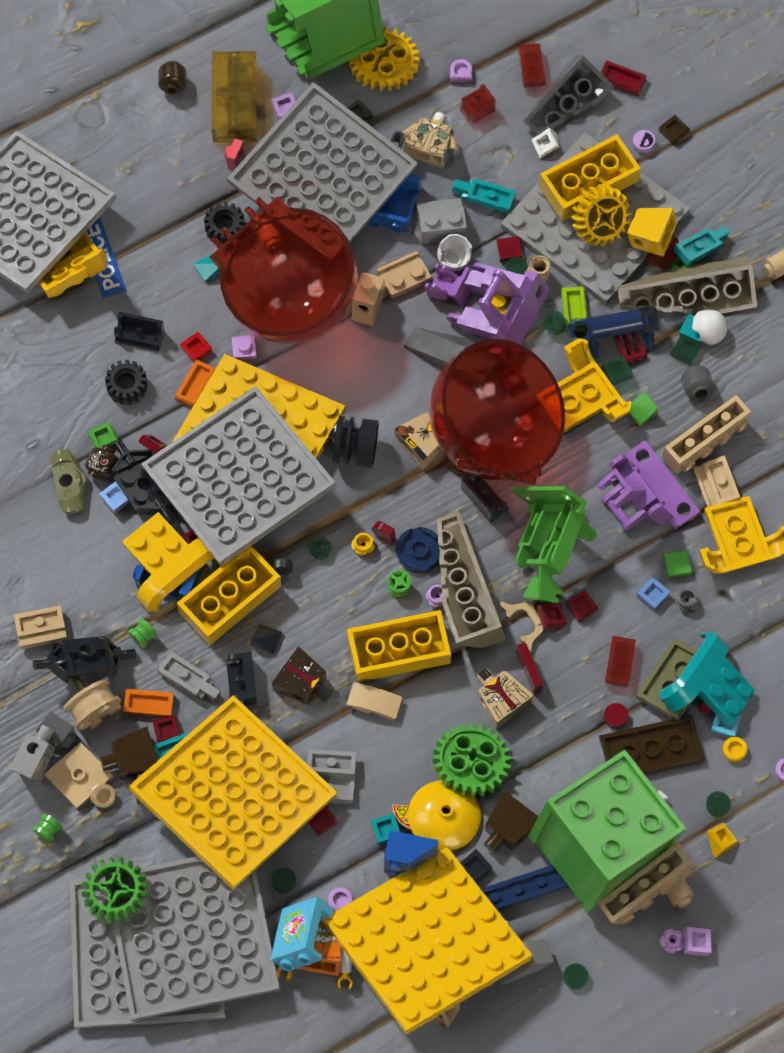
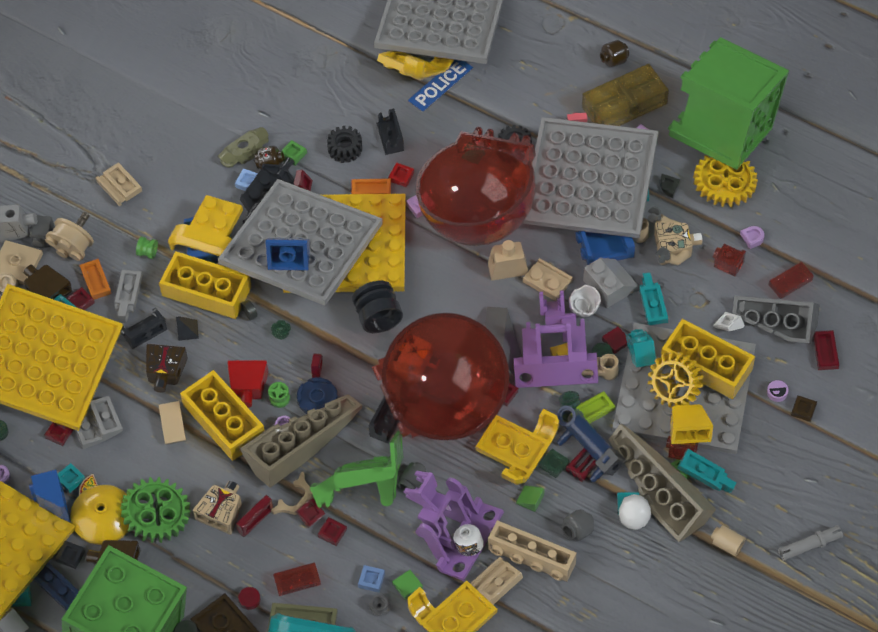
camera: 65 degrees right, 10 degrees down
black plate [33,636,136,683] -> none
yellow plate [351,533,375,555] -> none
clear green tile [670,334,702,366] -> none
none -> red torso [228,360,268,408]
none -> blue slope [266,238,310,270]
none -> white head [453,524,484,556]
none -> teal slope [625,329,656,368]

